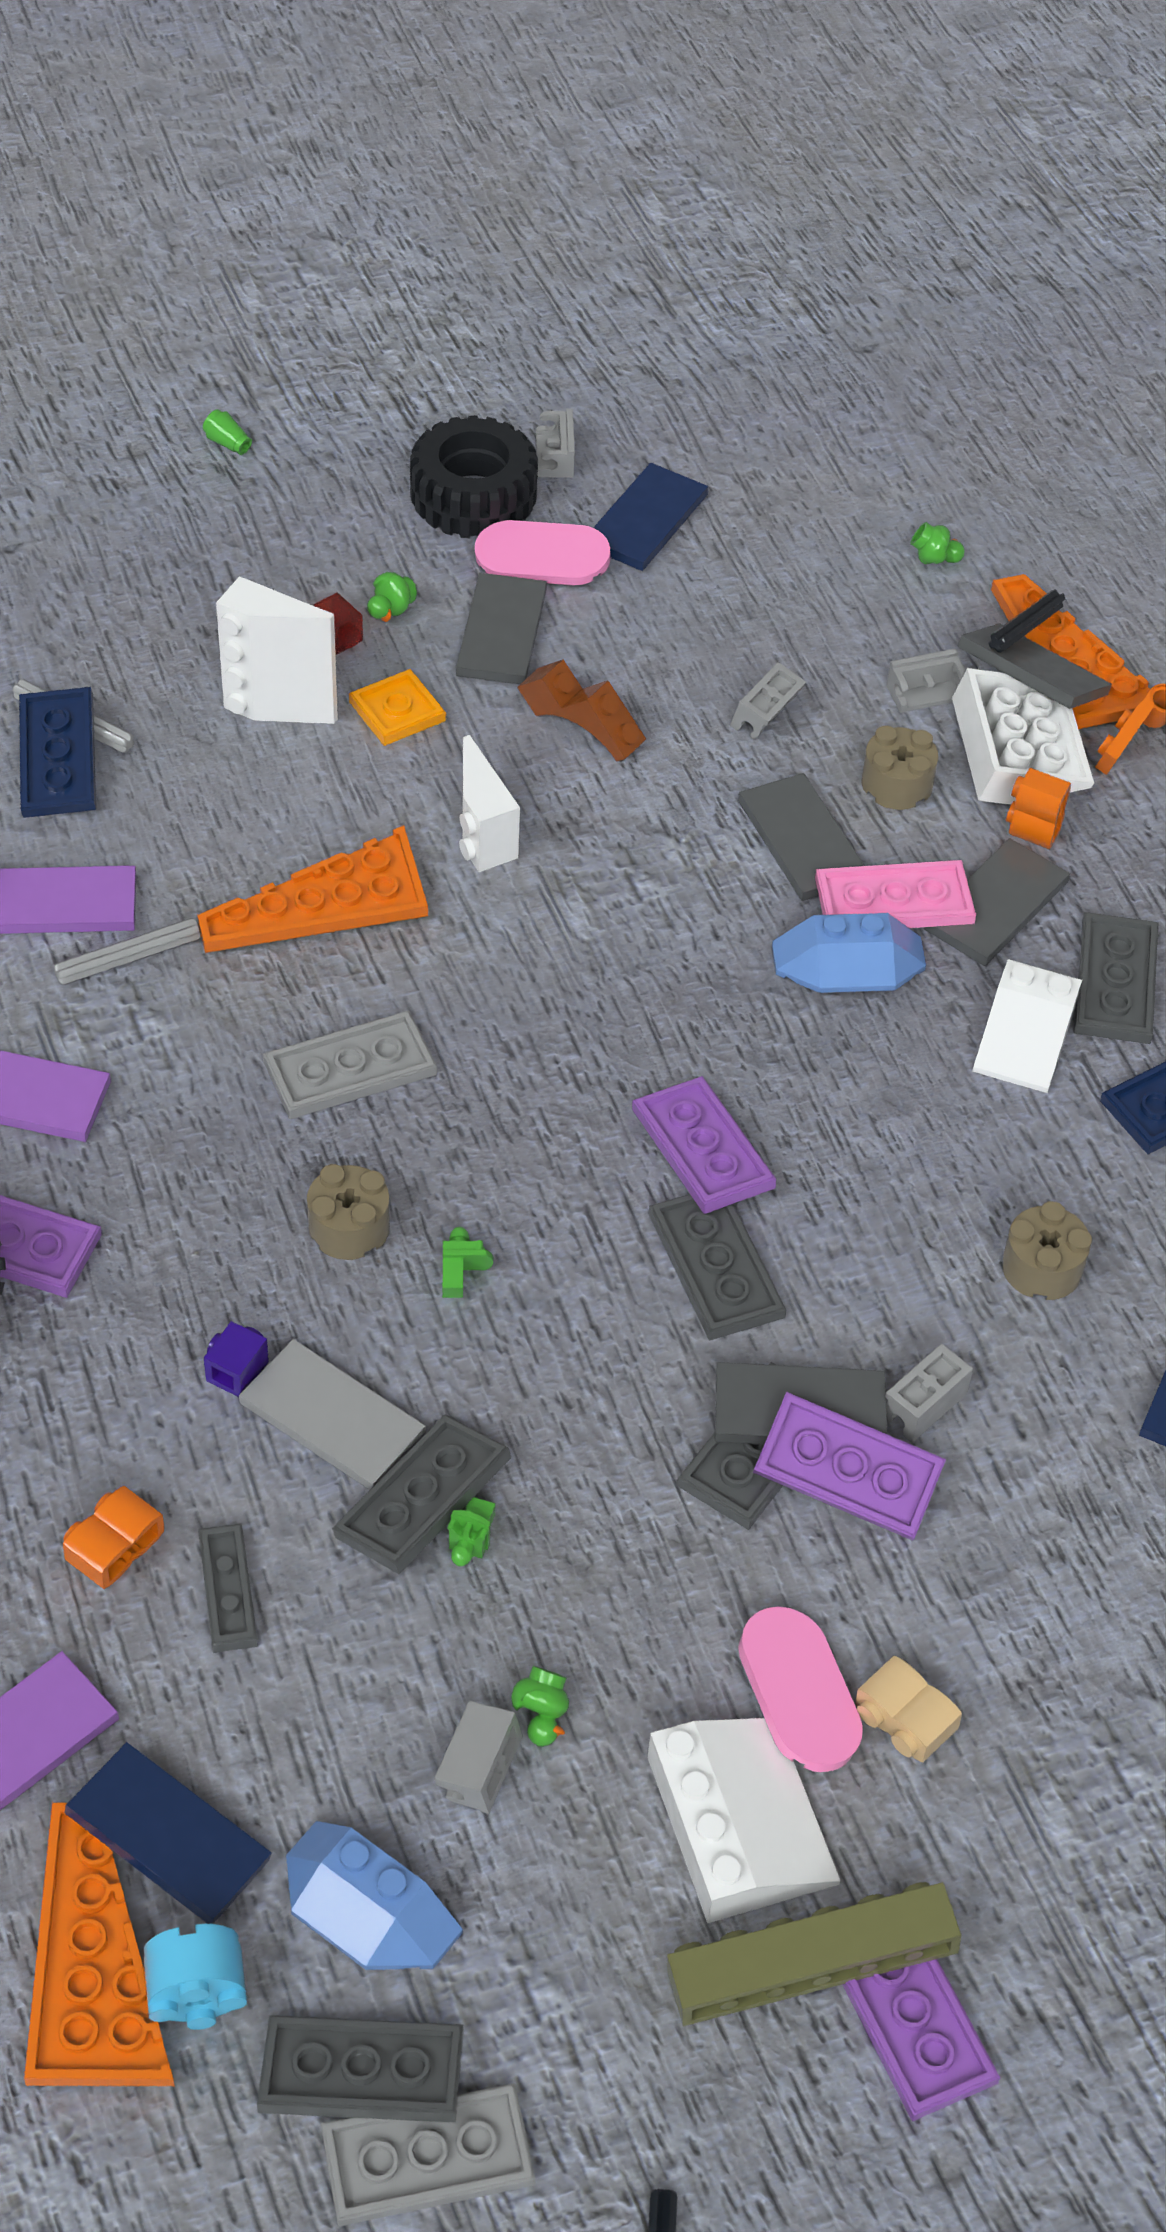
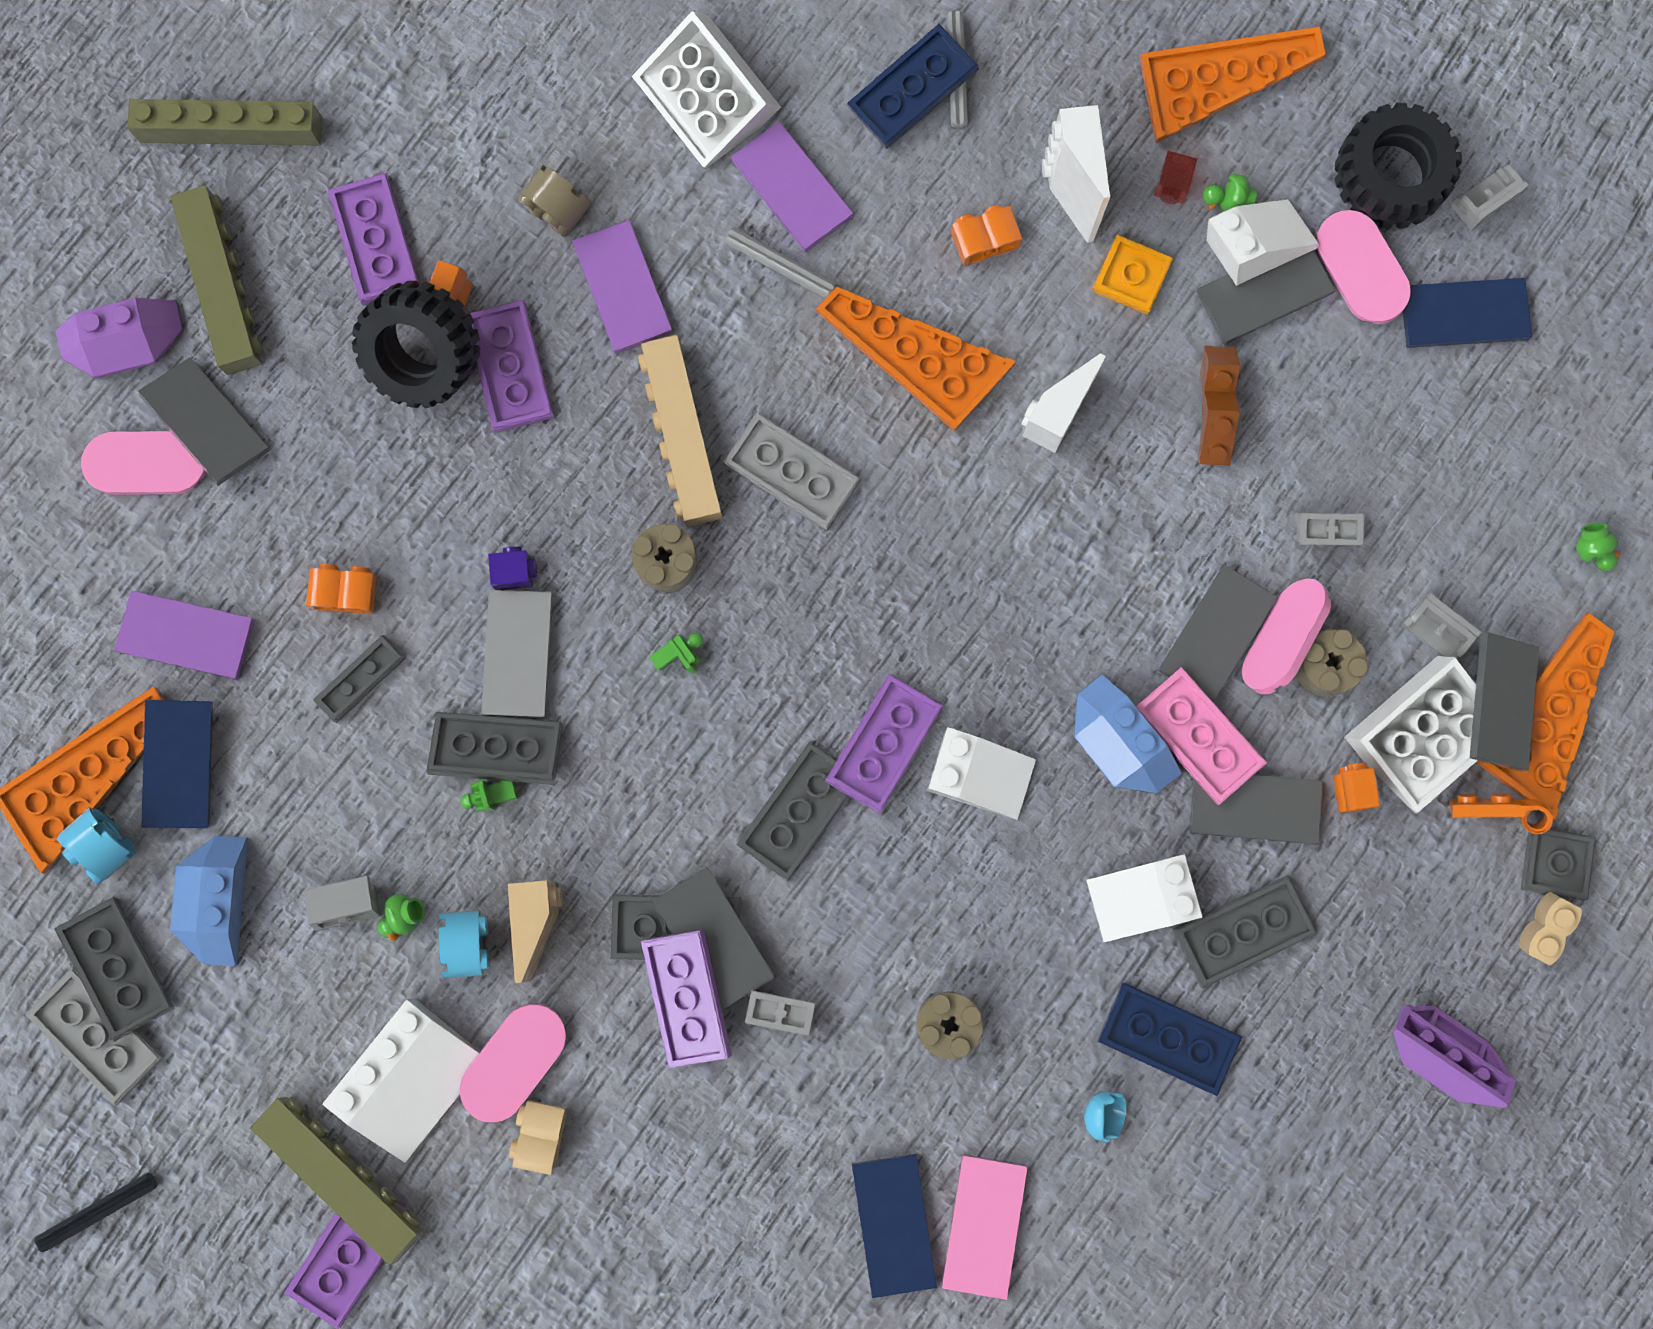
camera: 60 degrees right, 30 degrees up
black axle [988,589,1066,652] -> none
none -> medium azure brick [439,911,490,978]
none -> tan slope [508,880,563,983]
none -> tan brick [638,335,723,527]
none -> white slope [927,727,1036,820]
none -> orange brick [951,205,1023,266]
none -> orange wing [1140,27,1326,144]
none -> white slope [1206,199,1319,286]
none -> bright pink tile [1242,579,1331,694]

